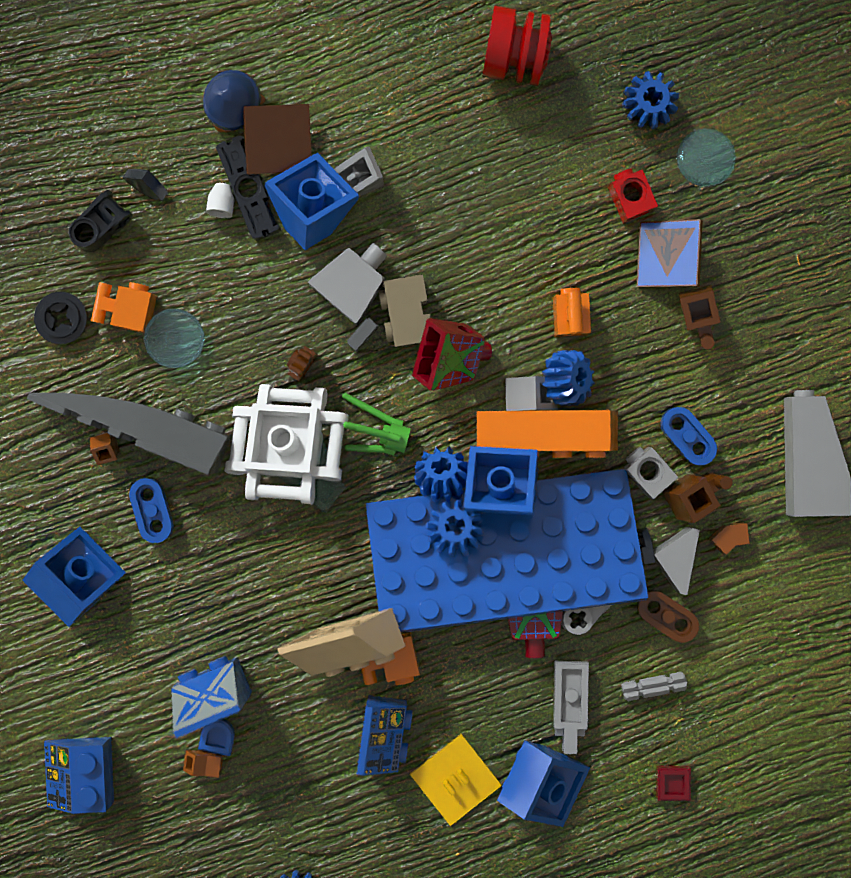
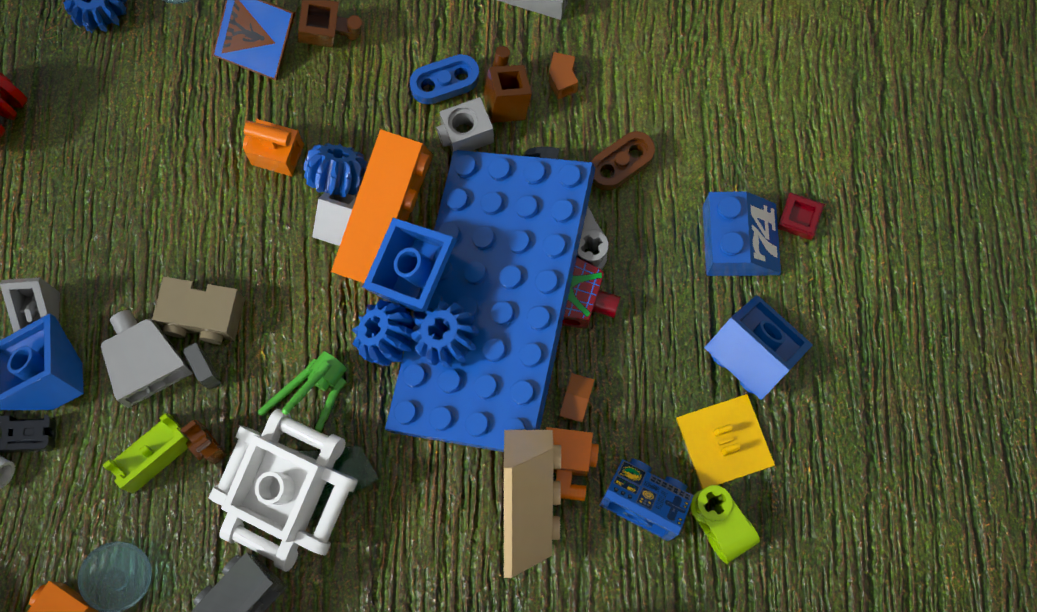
camera: 70 degrees left, 15 degrees down
dark red torso [412,318,492,391] -> none
light grey hinge [553,661,589,754] -> none
red brick [608,168,658,224] -> none
light grey axle [622,672,687,701] -> none
light grey slope [653,527,700,595] -> none
none -> lime hinge [103,413,189,494]
none -> dark orange piece [559,373,594,422]
none -> lime piece [690,485,760,564]
none -> blue slope [703,191,781,276]

